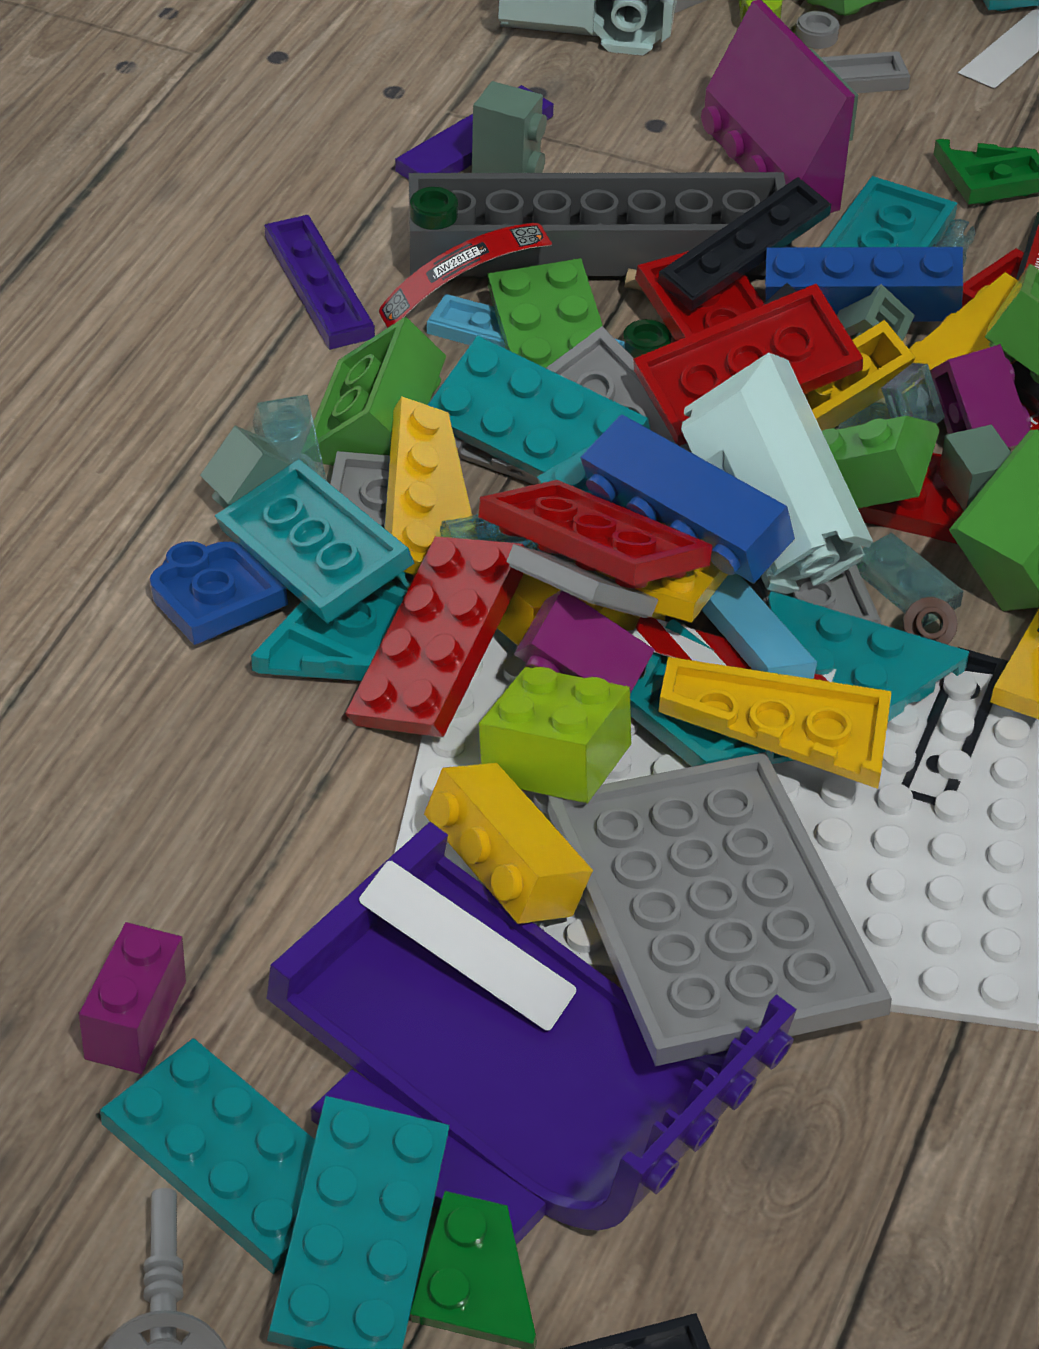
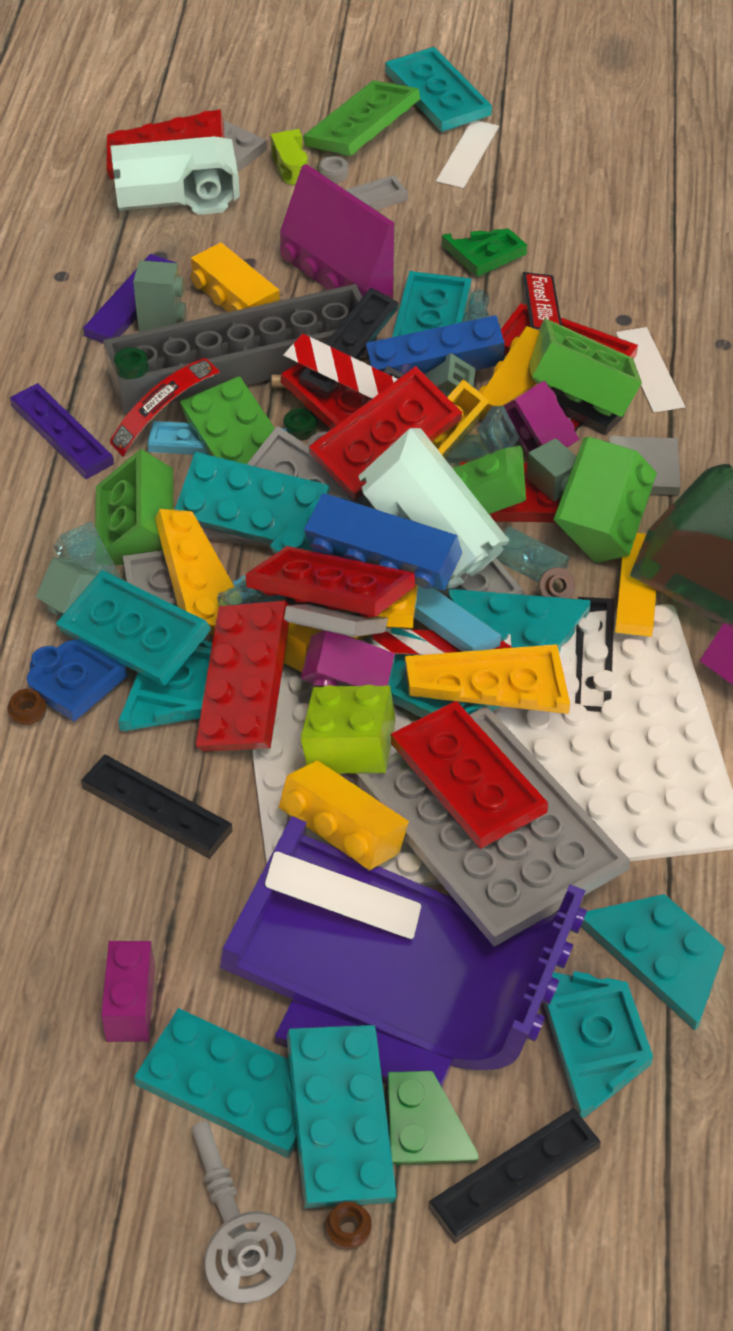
camera: 15 degrees left, 5 degrees up
none -> reddish brown plate [7,689,46,725]
none -> black tile [81,754,233,859]
none -> yellow brick [190,242,280,312]
none -> sticker [283,333,398,399]
none -> red plate [390,701,548,849]
none -> teal wing [543,971,654,1118]
none -> teal wing [581,894,725,1030]

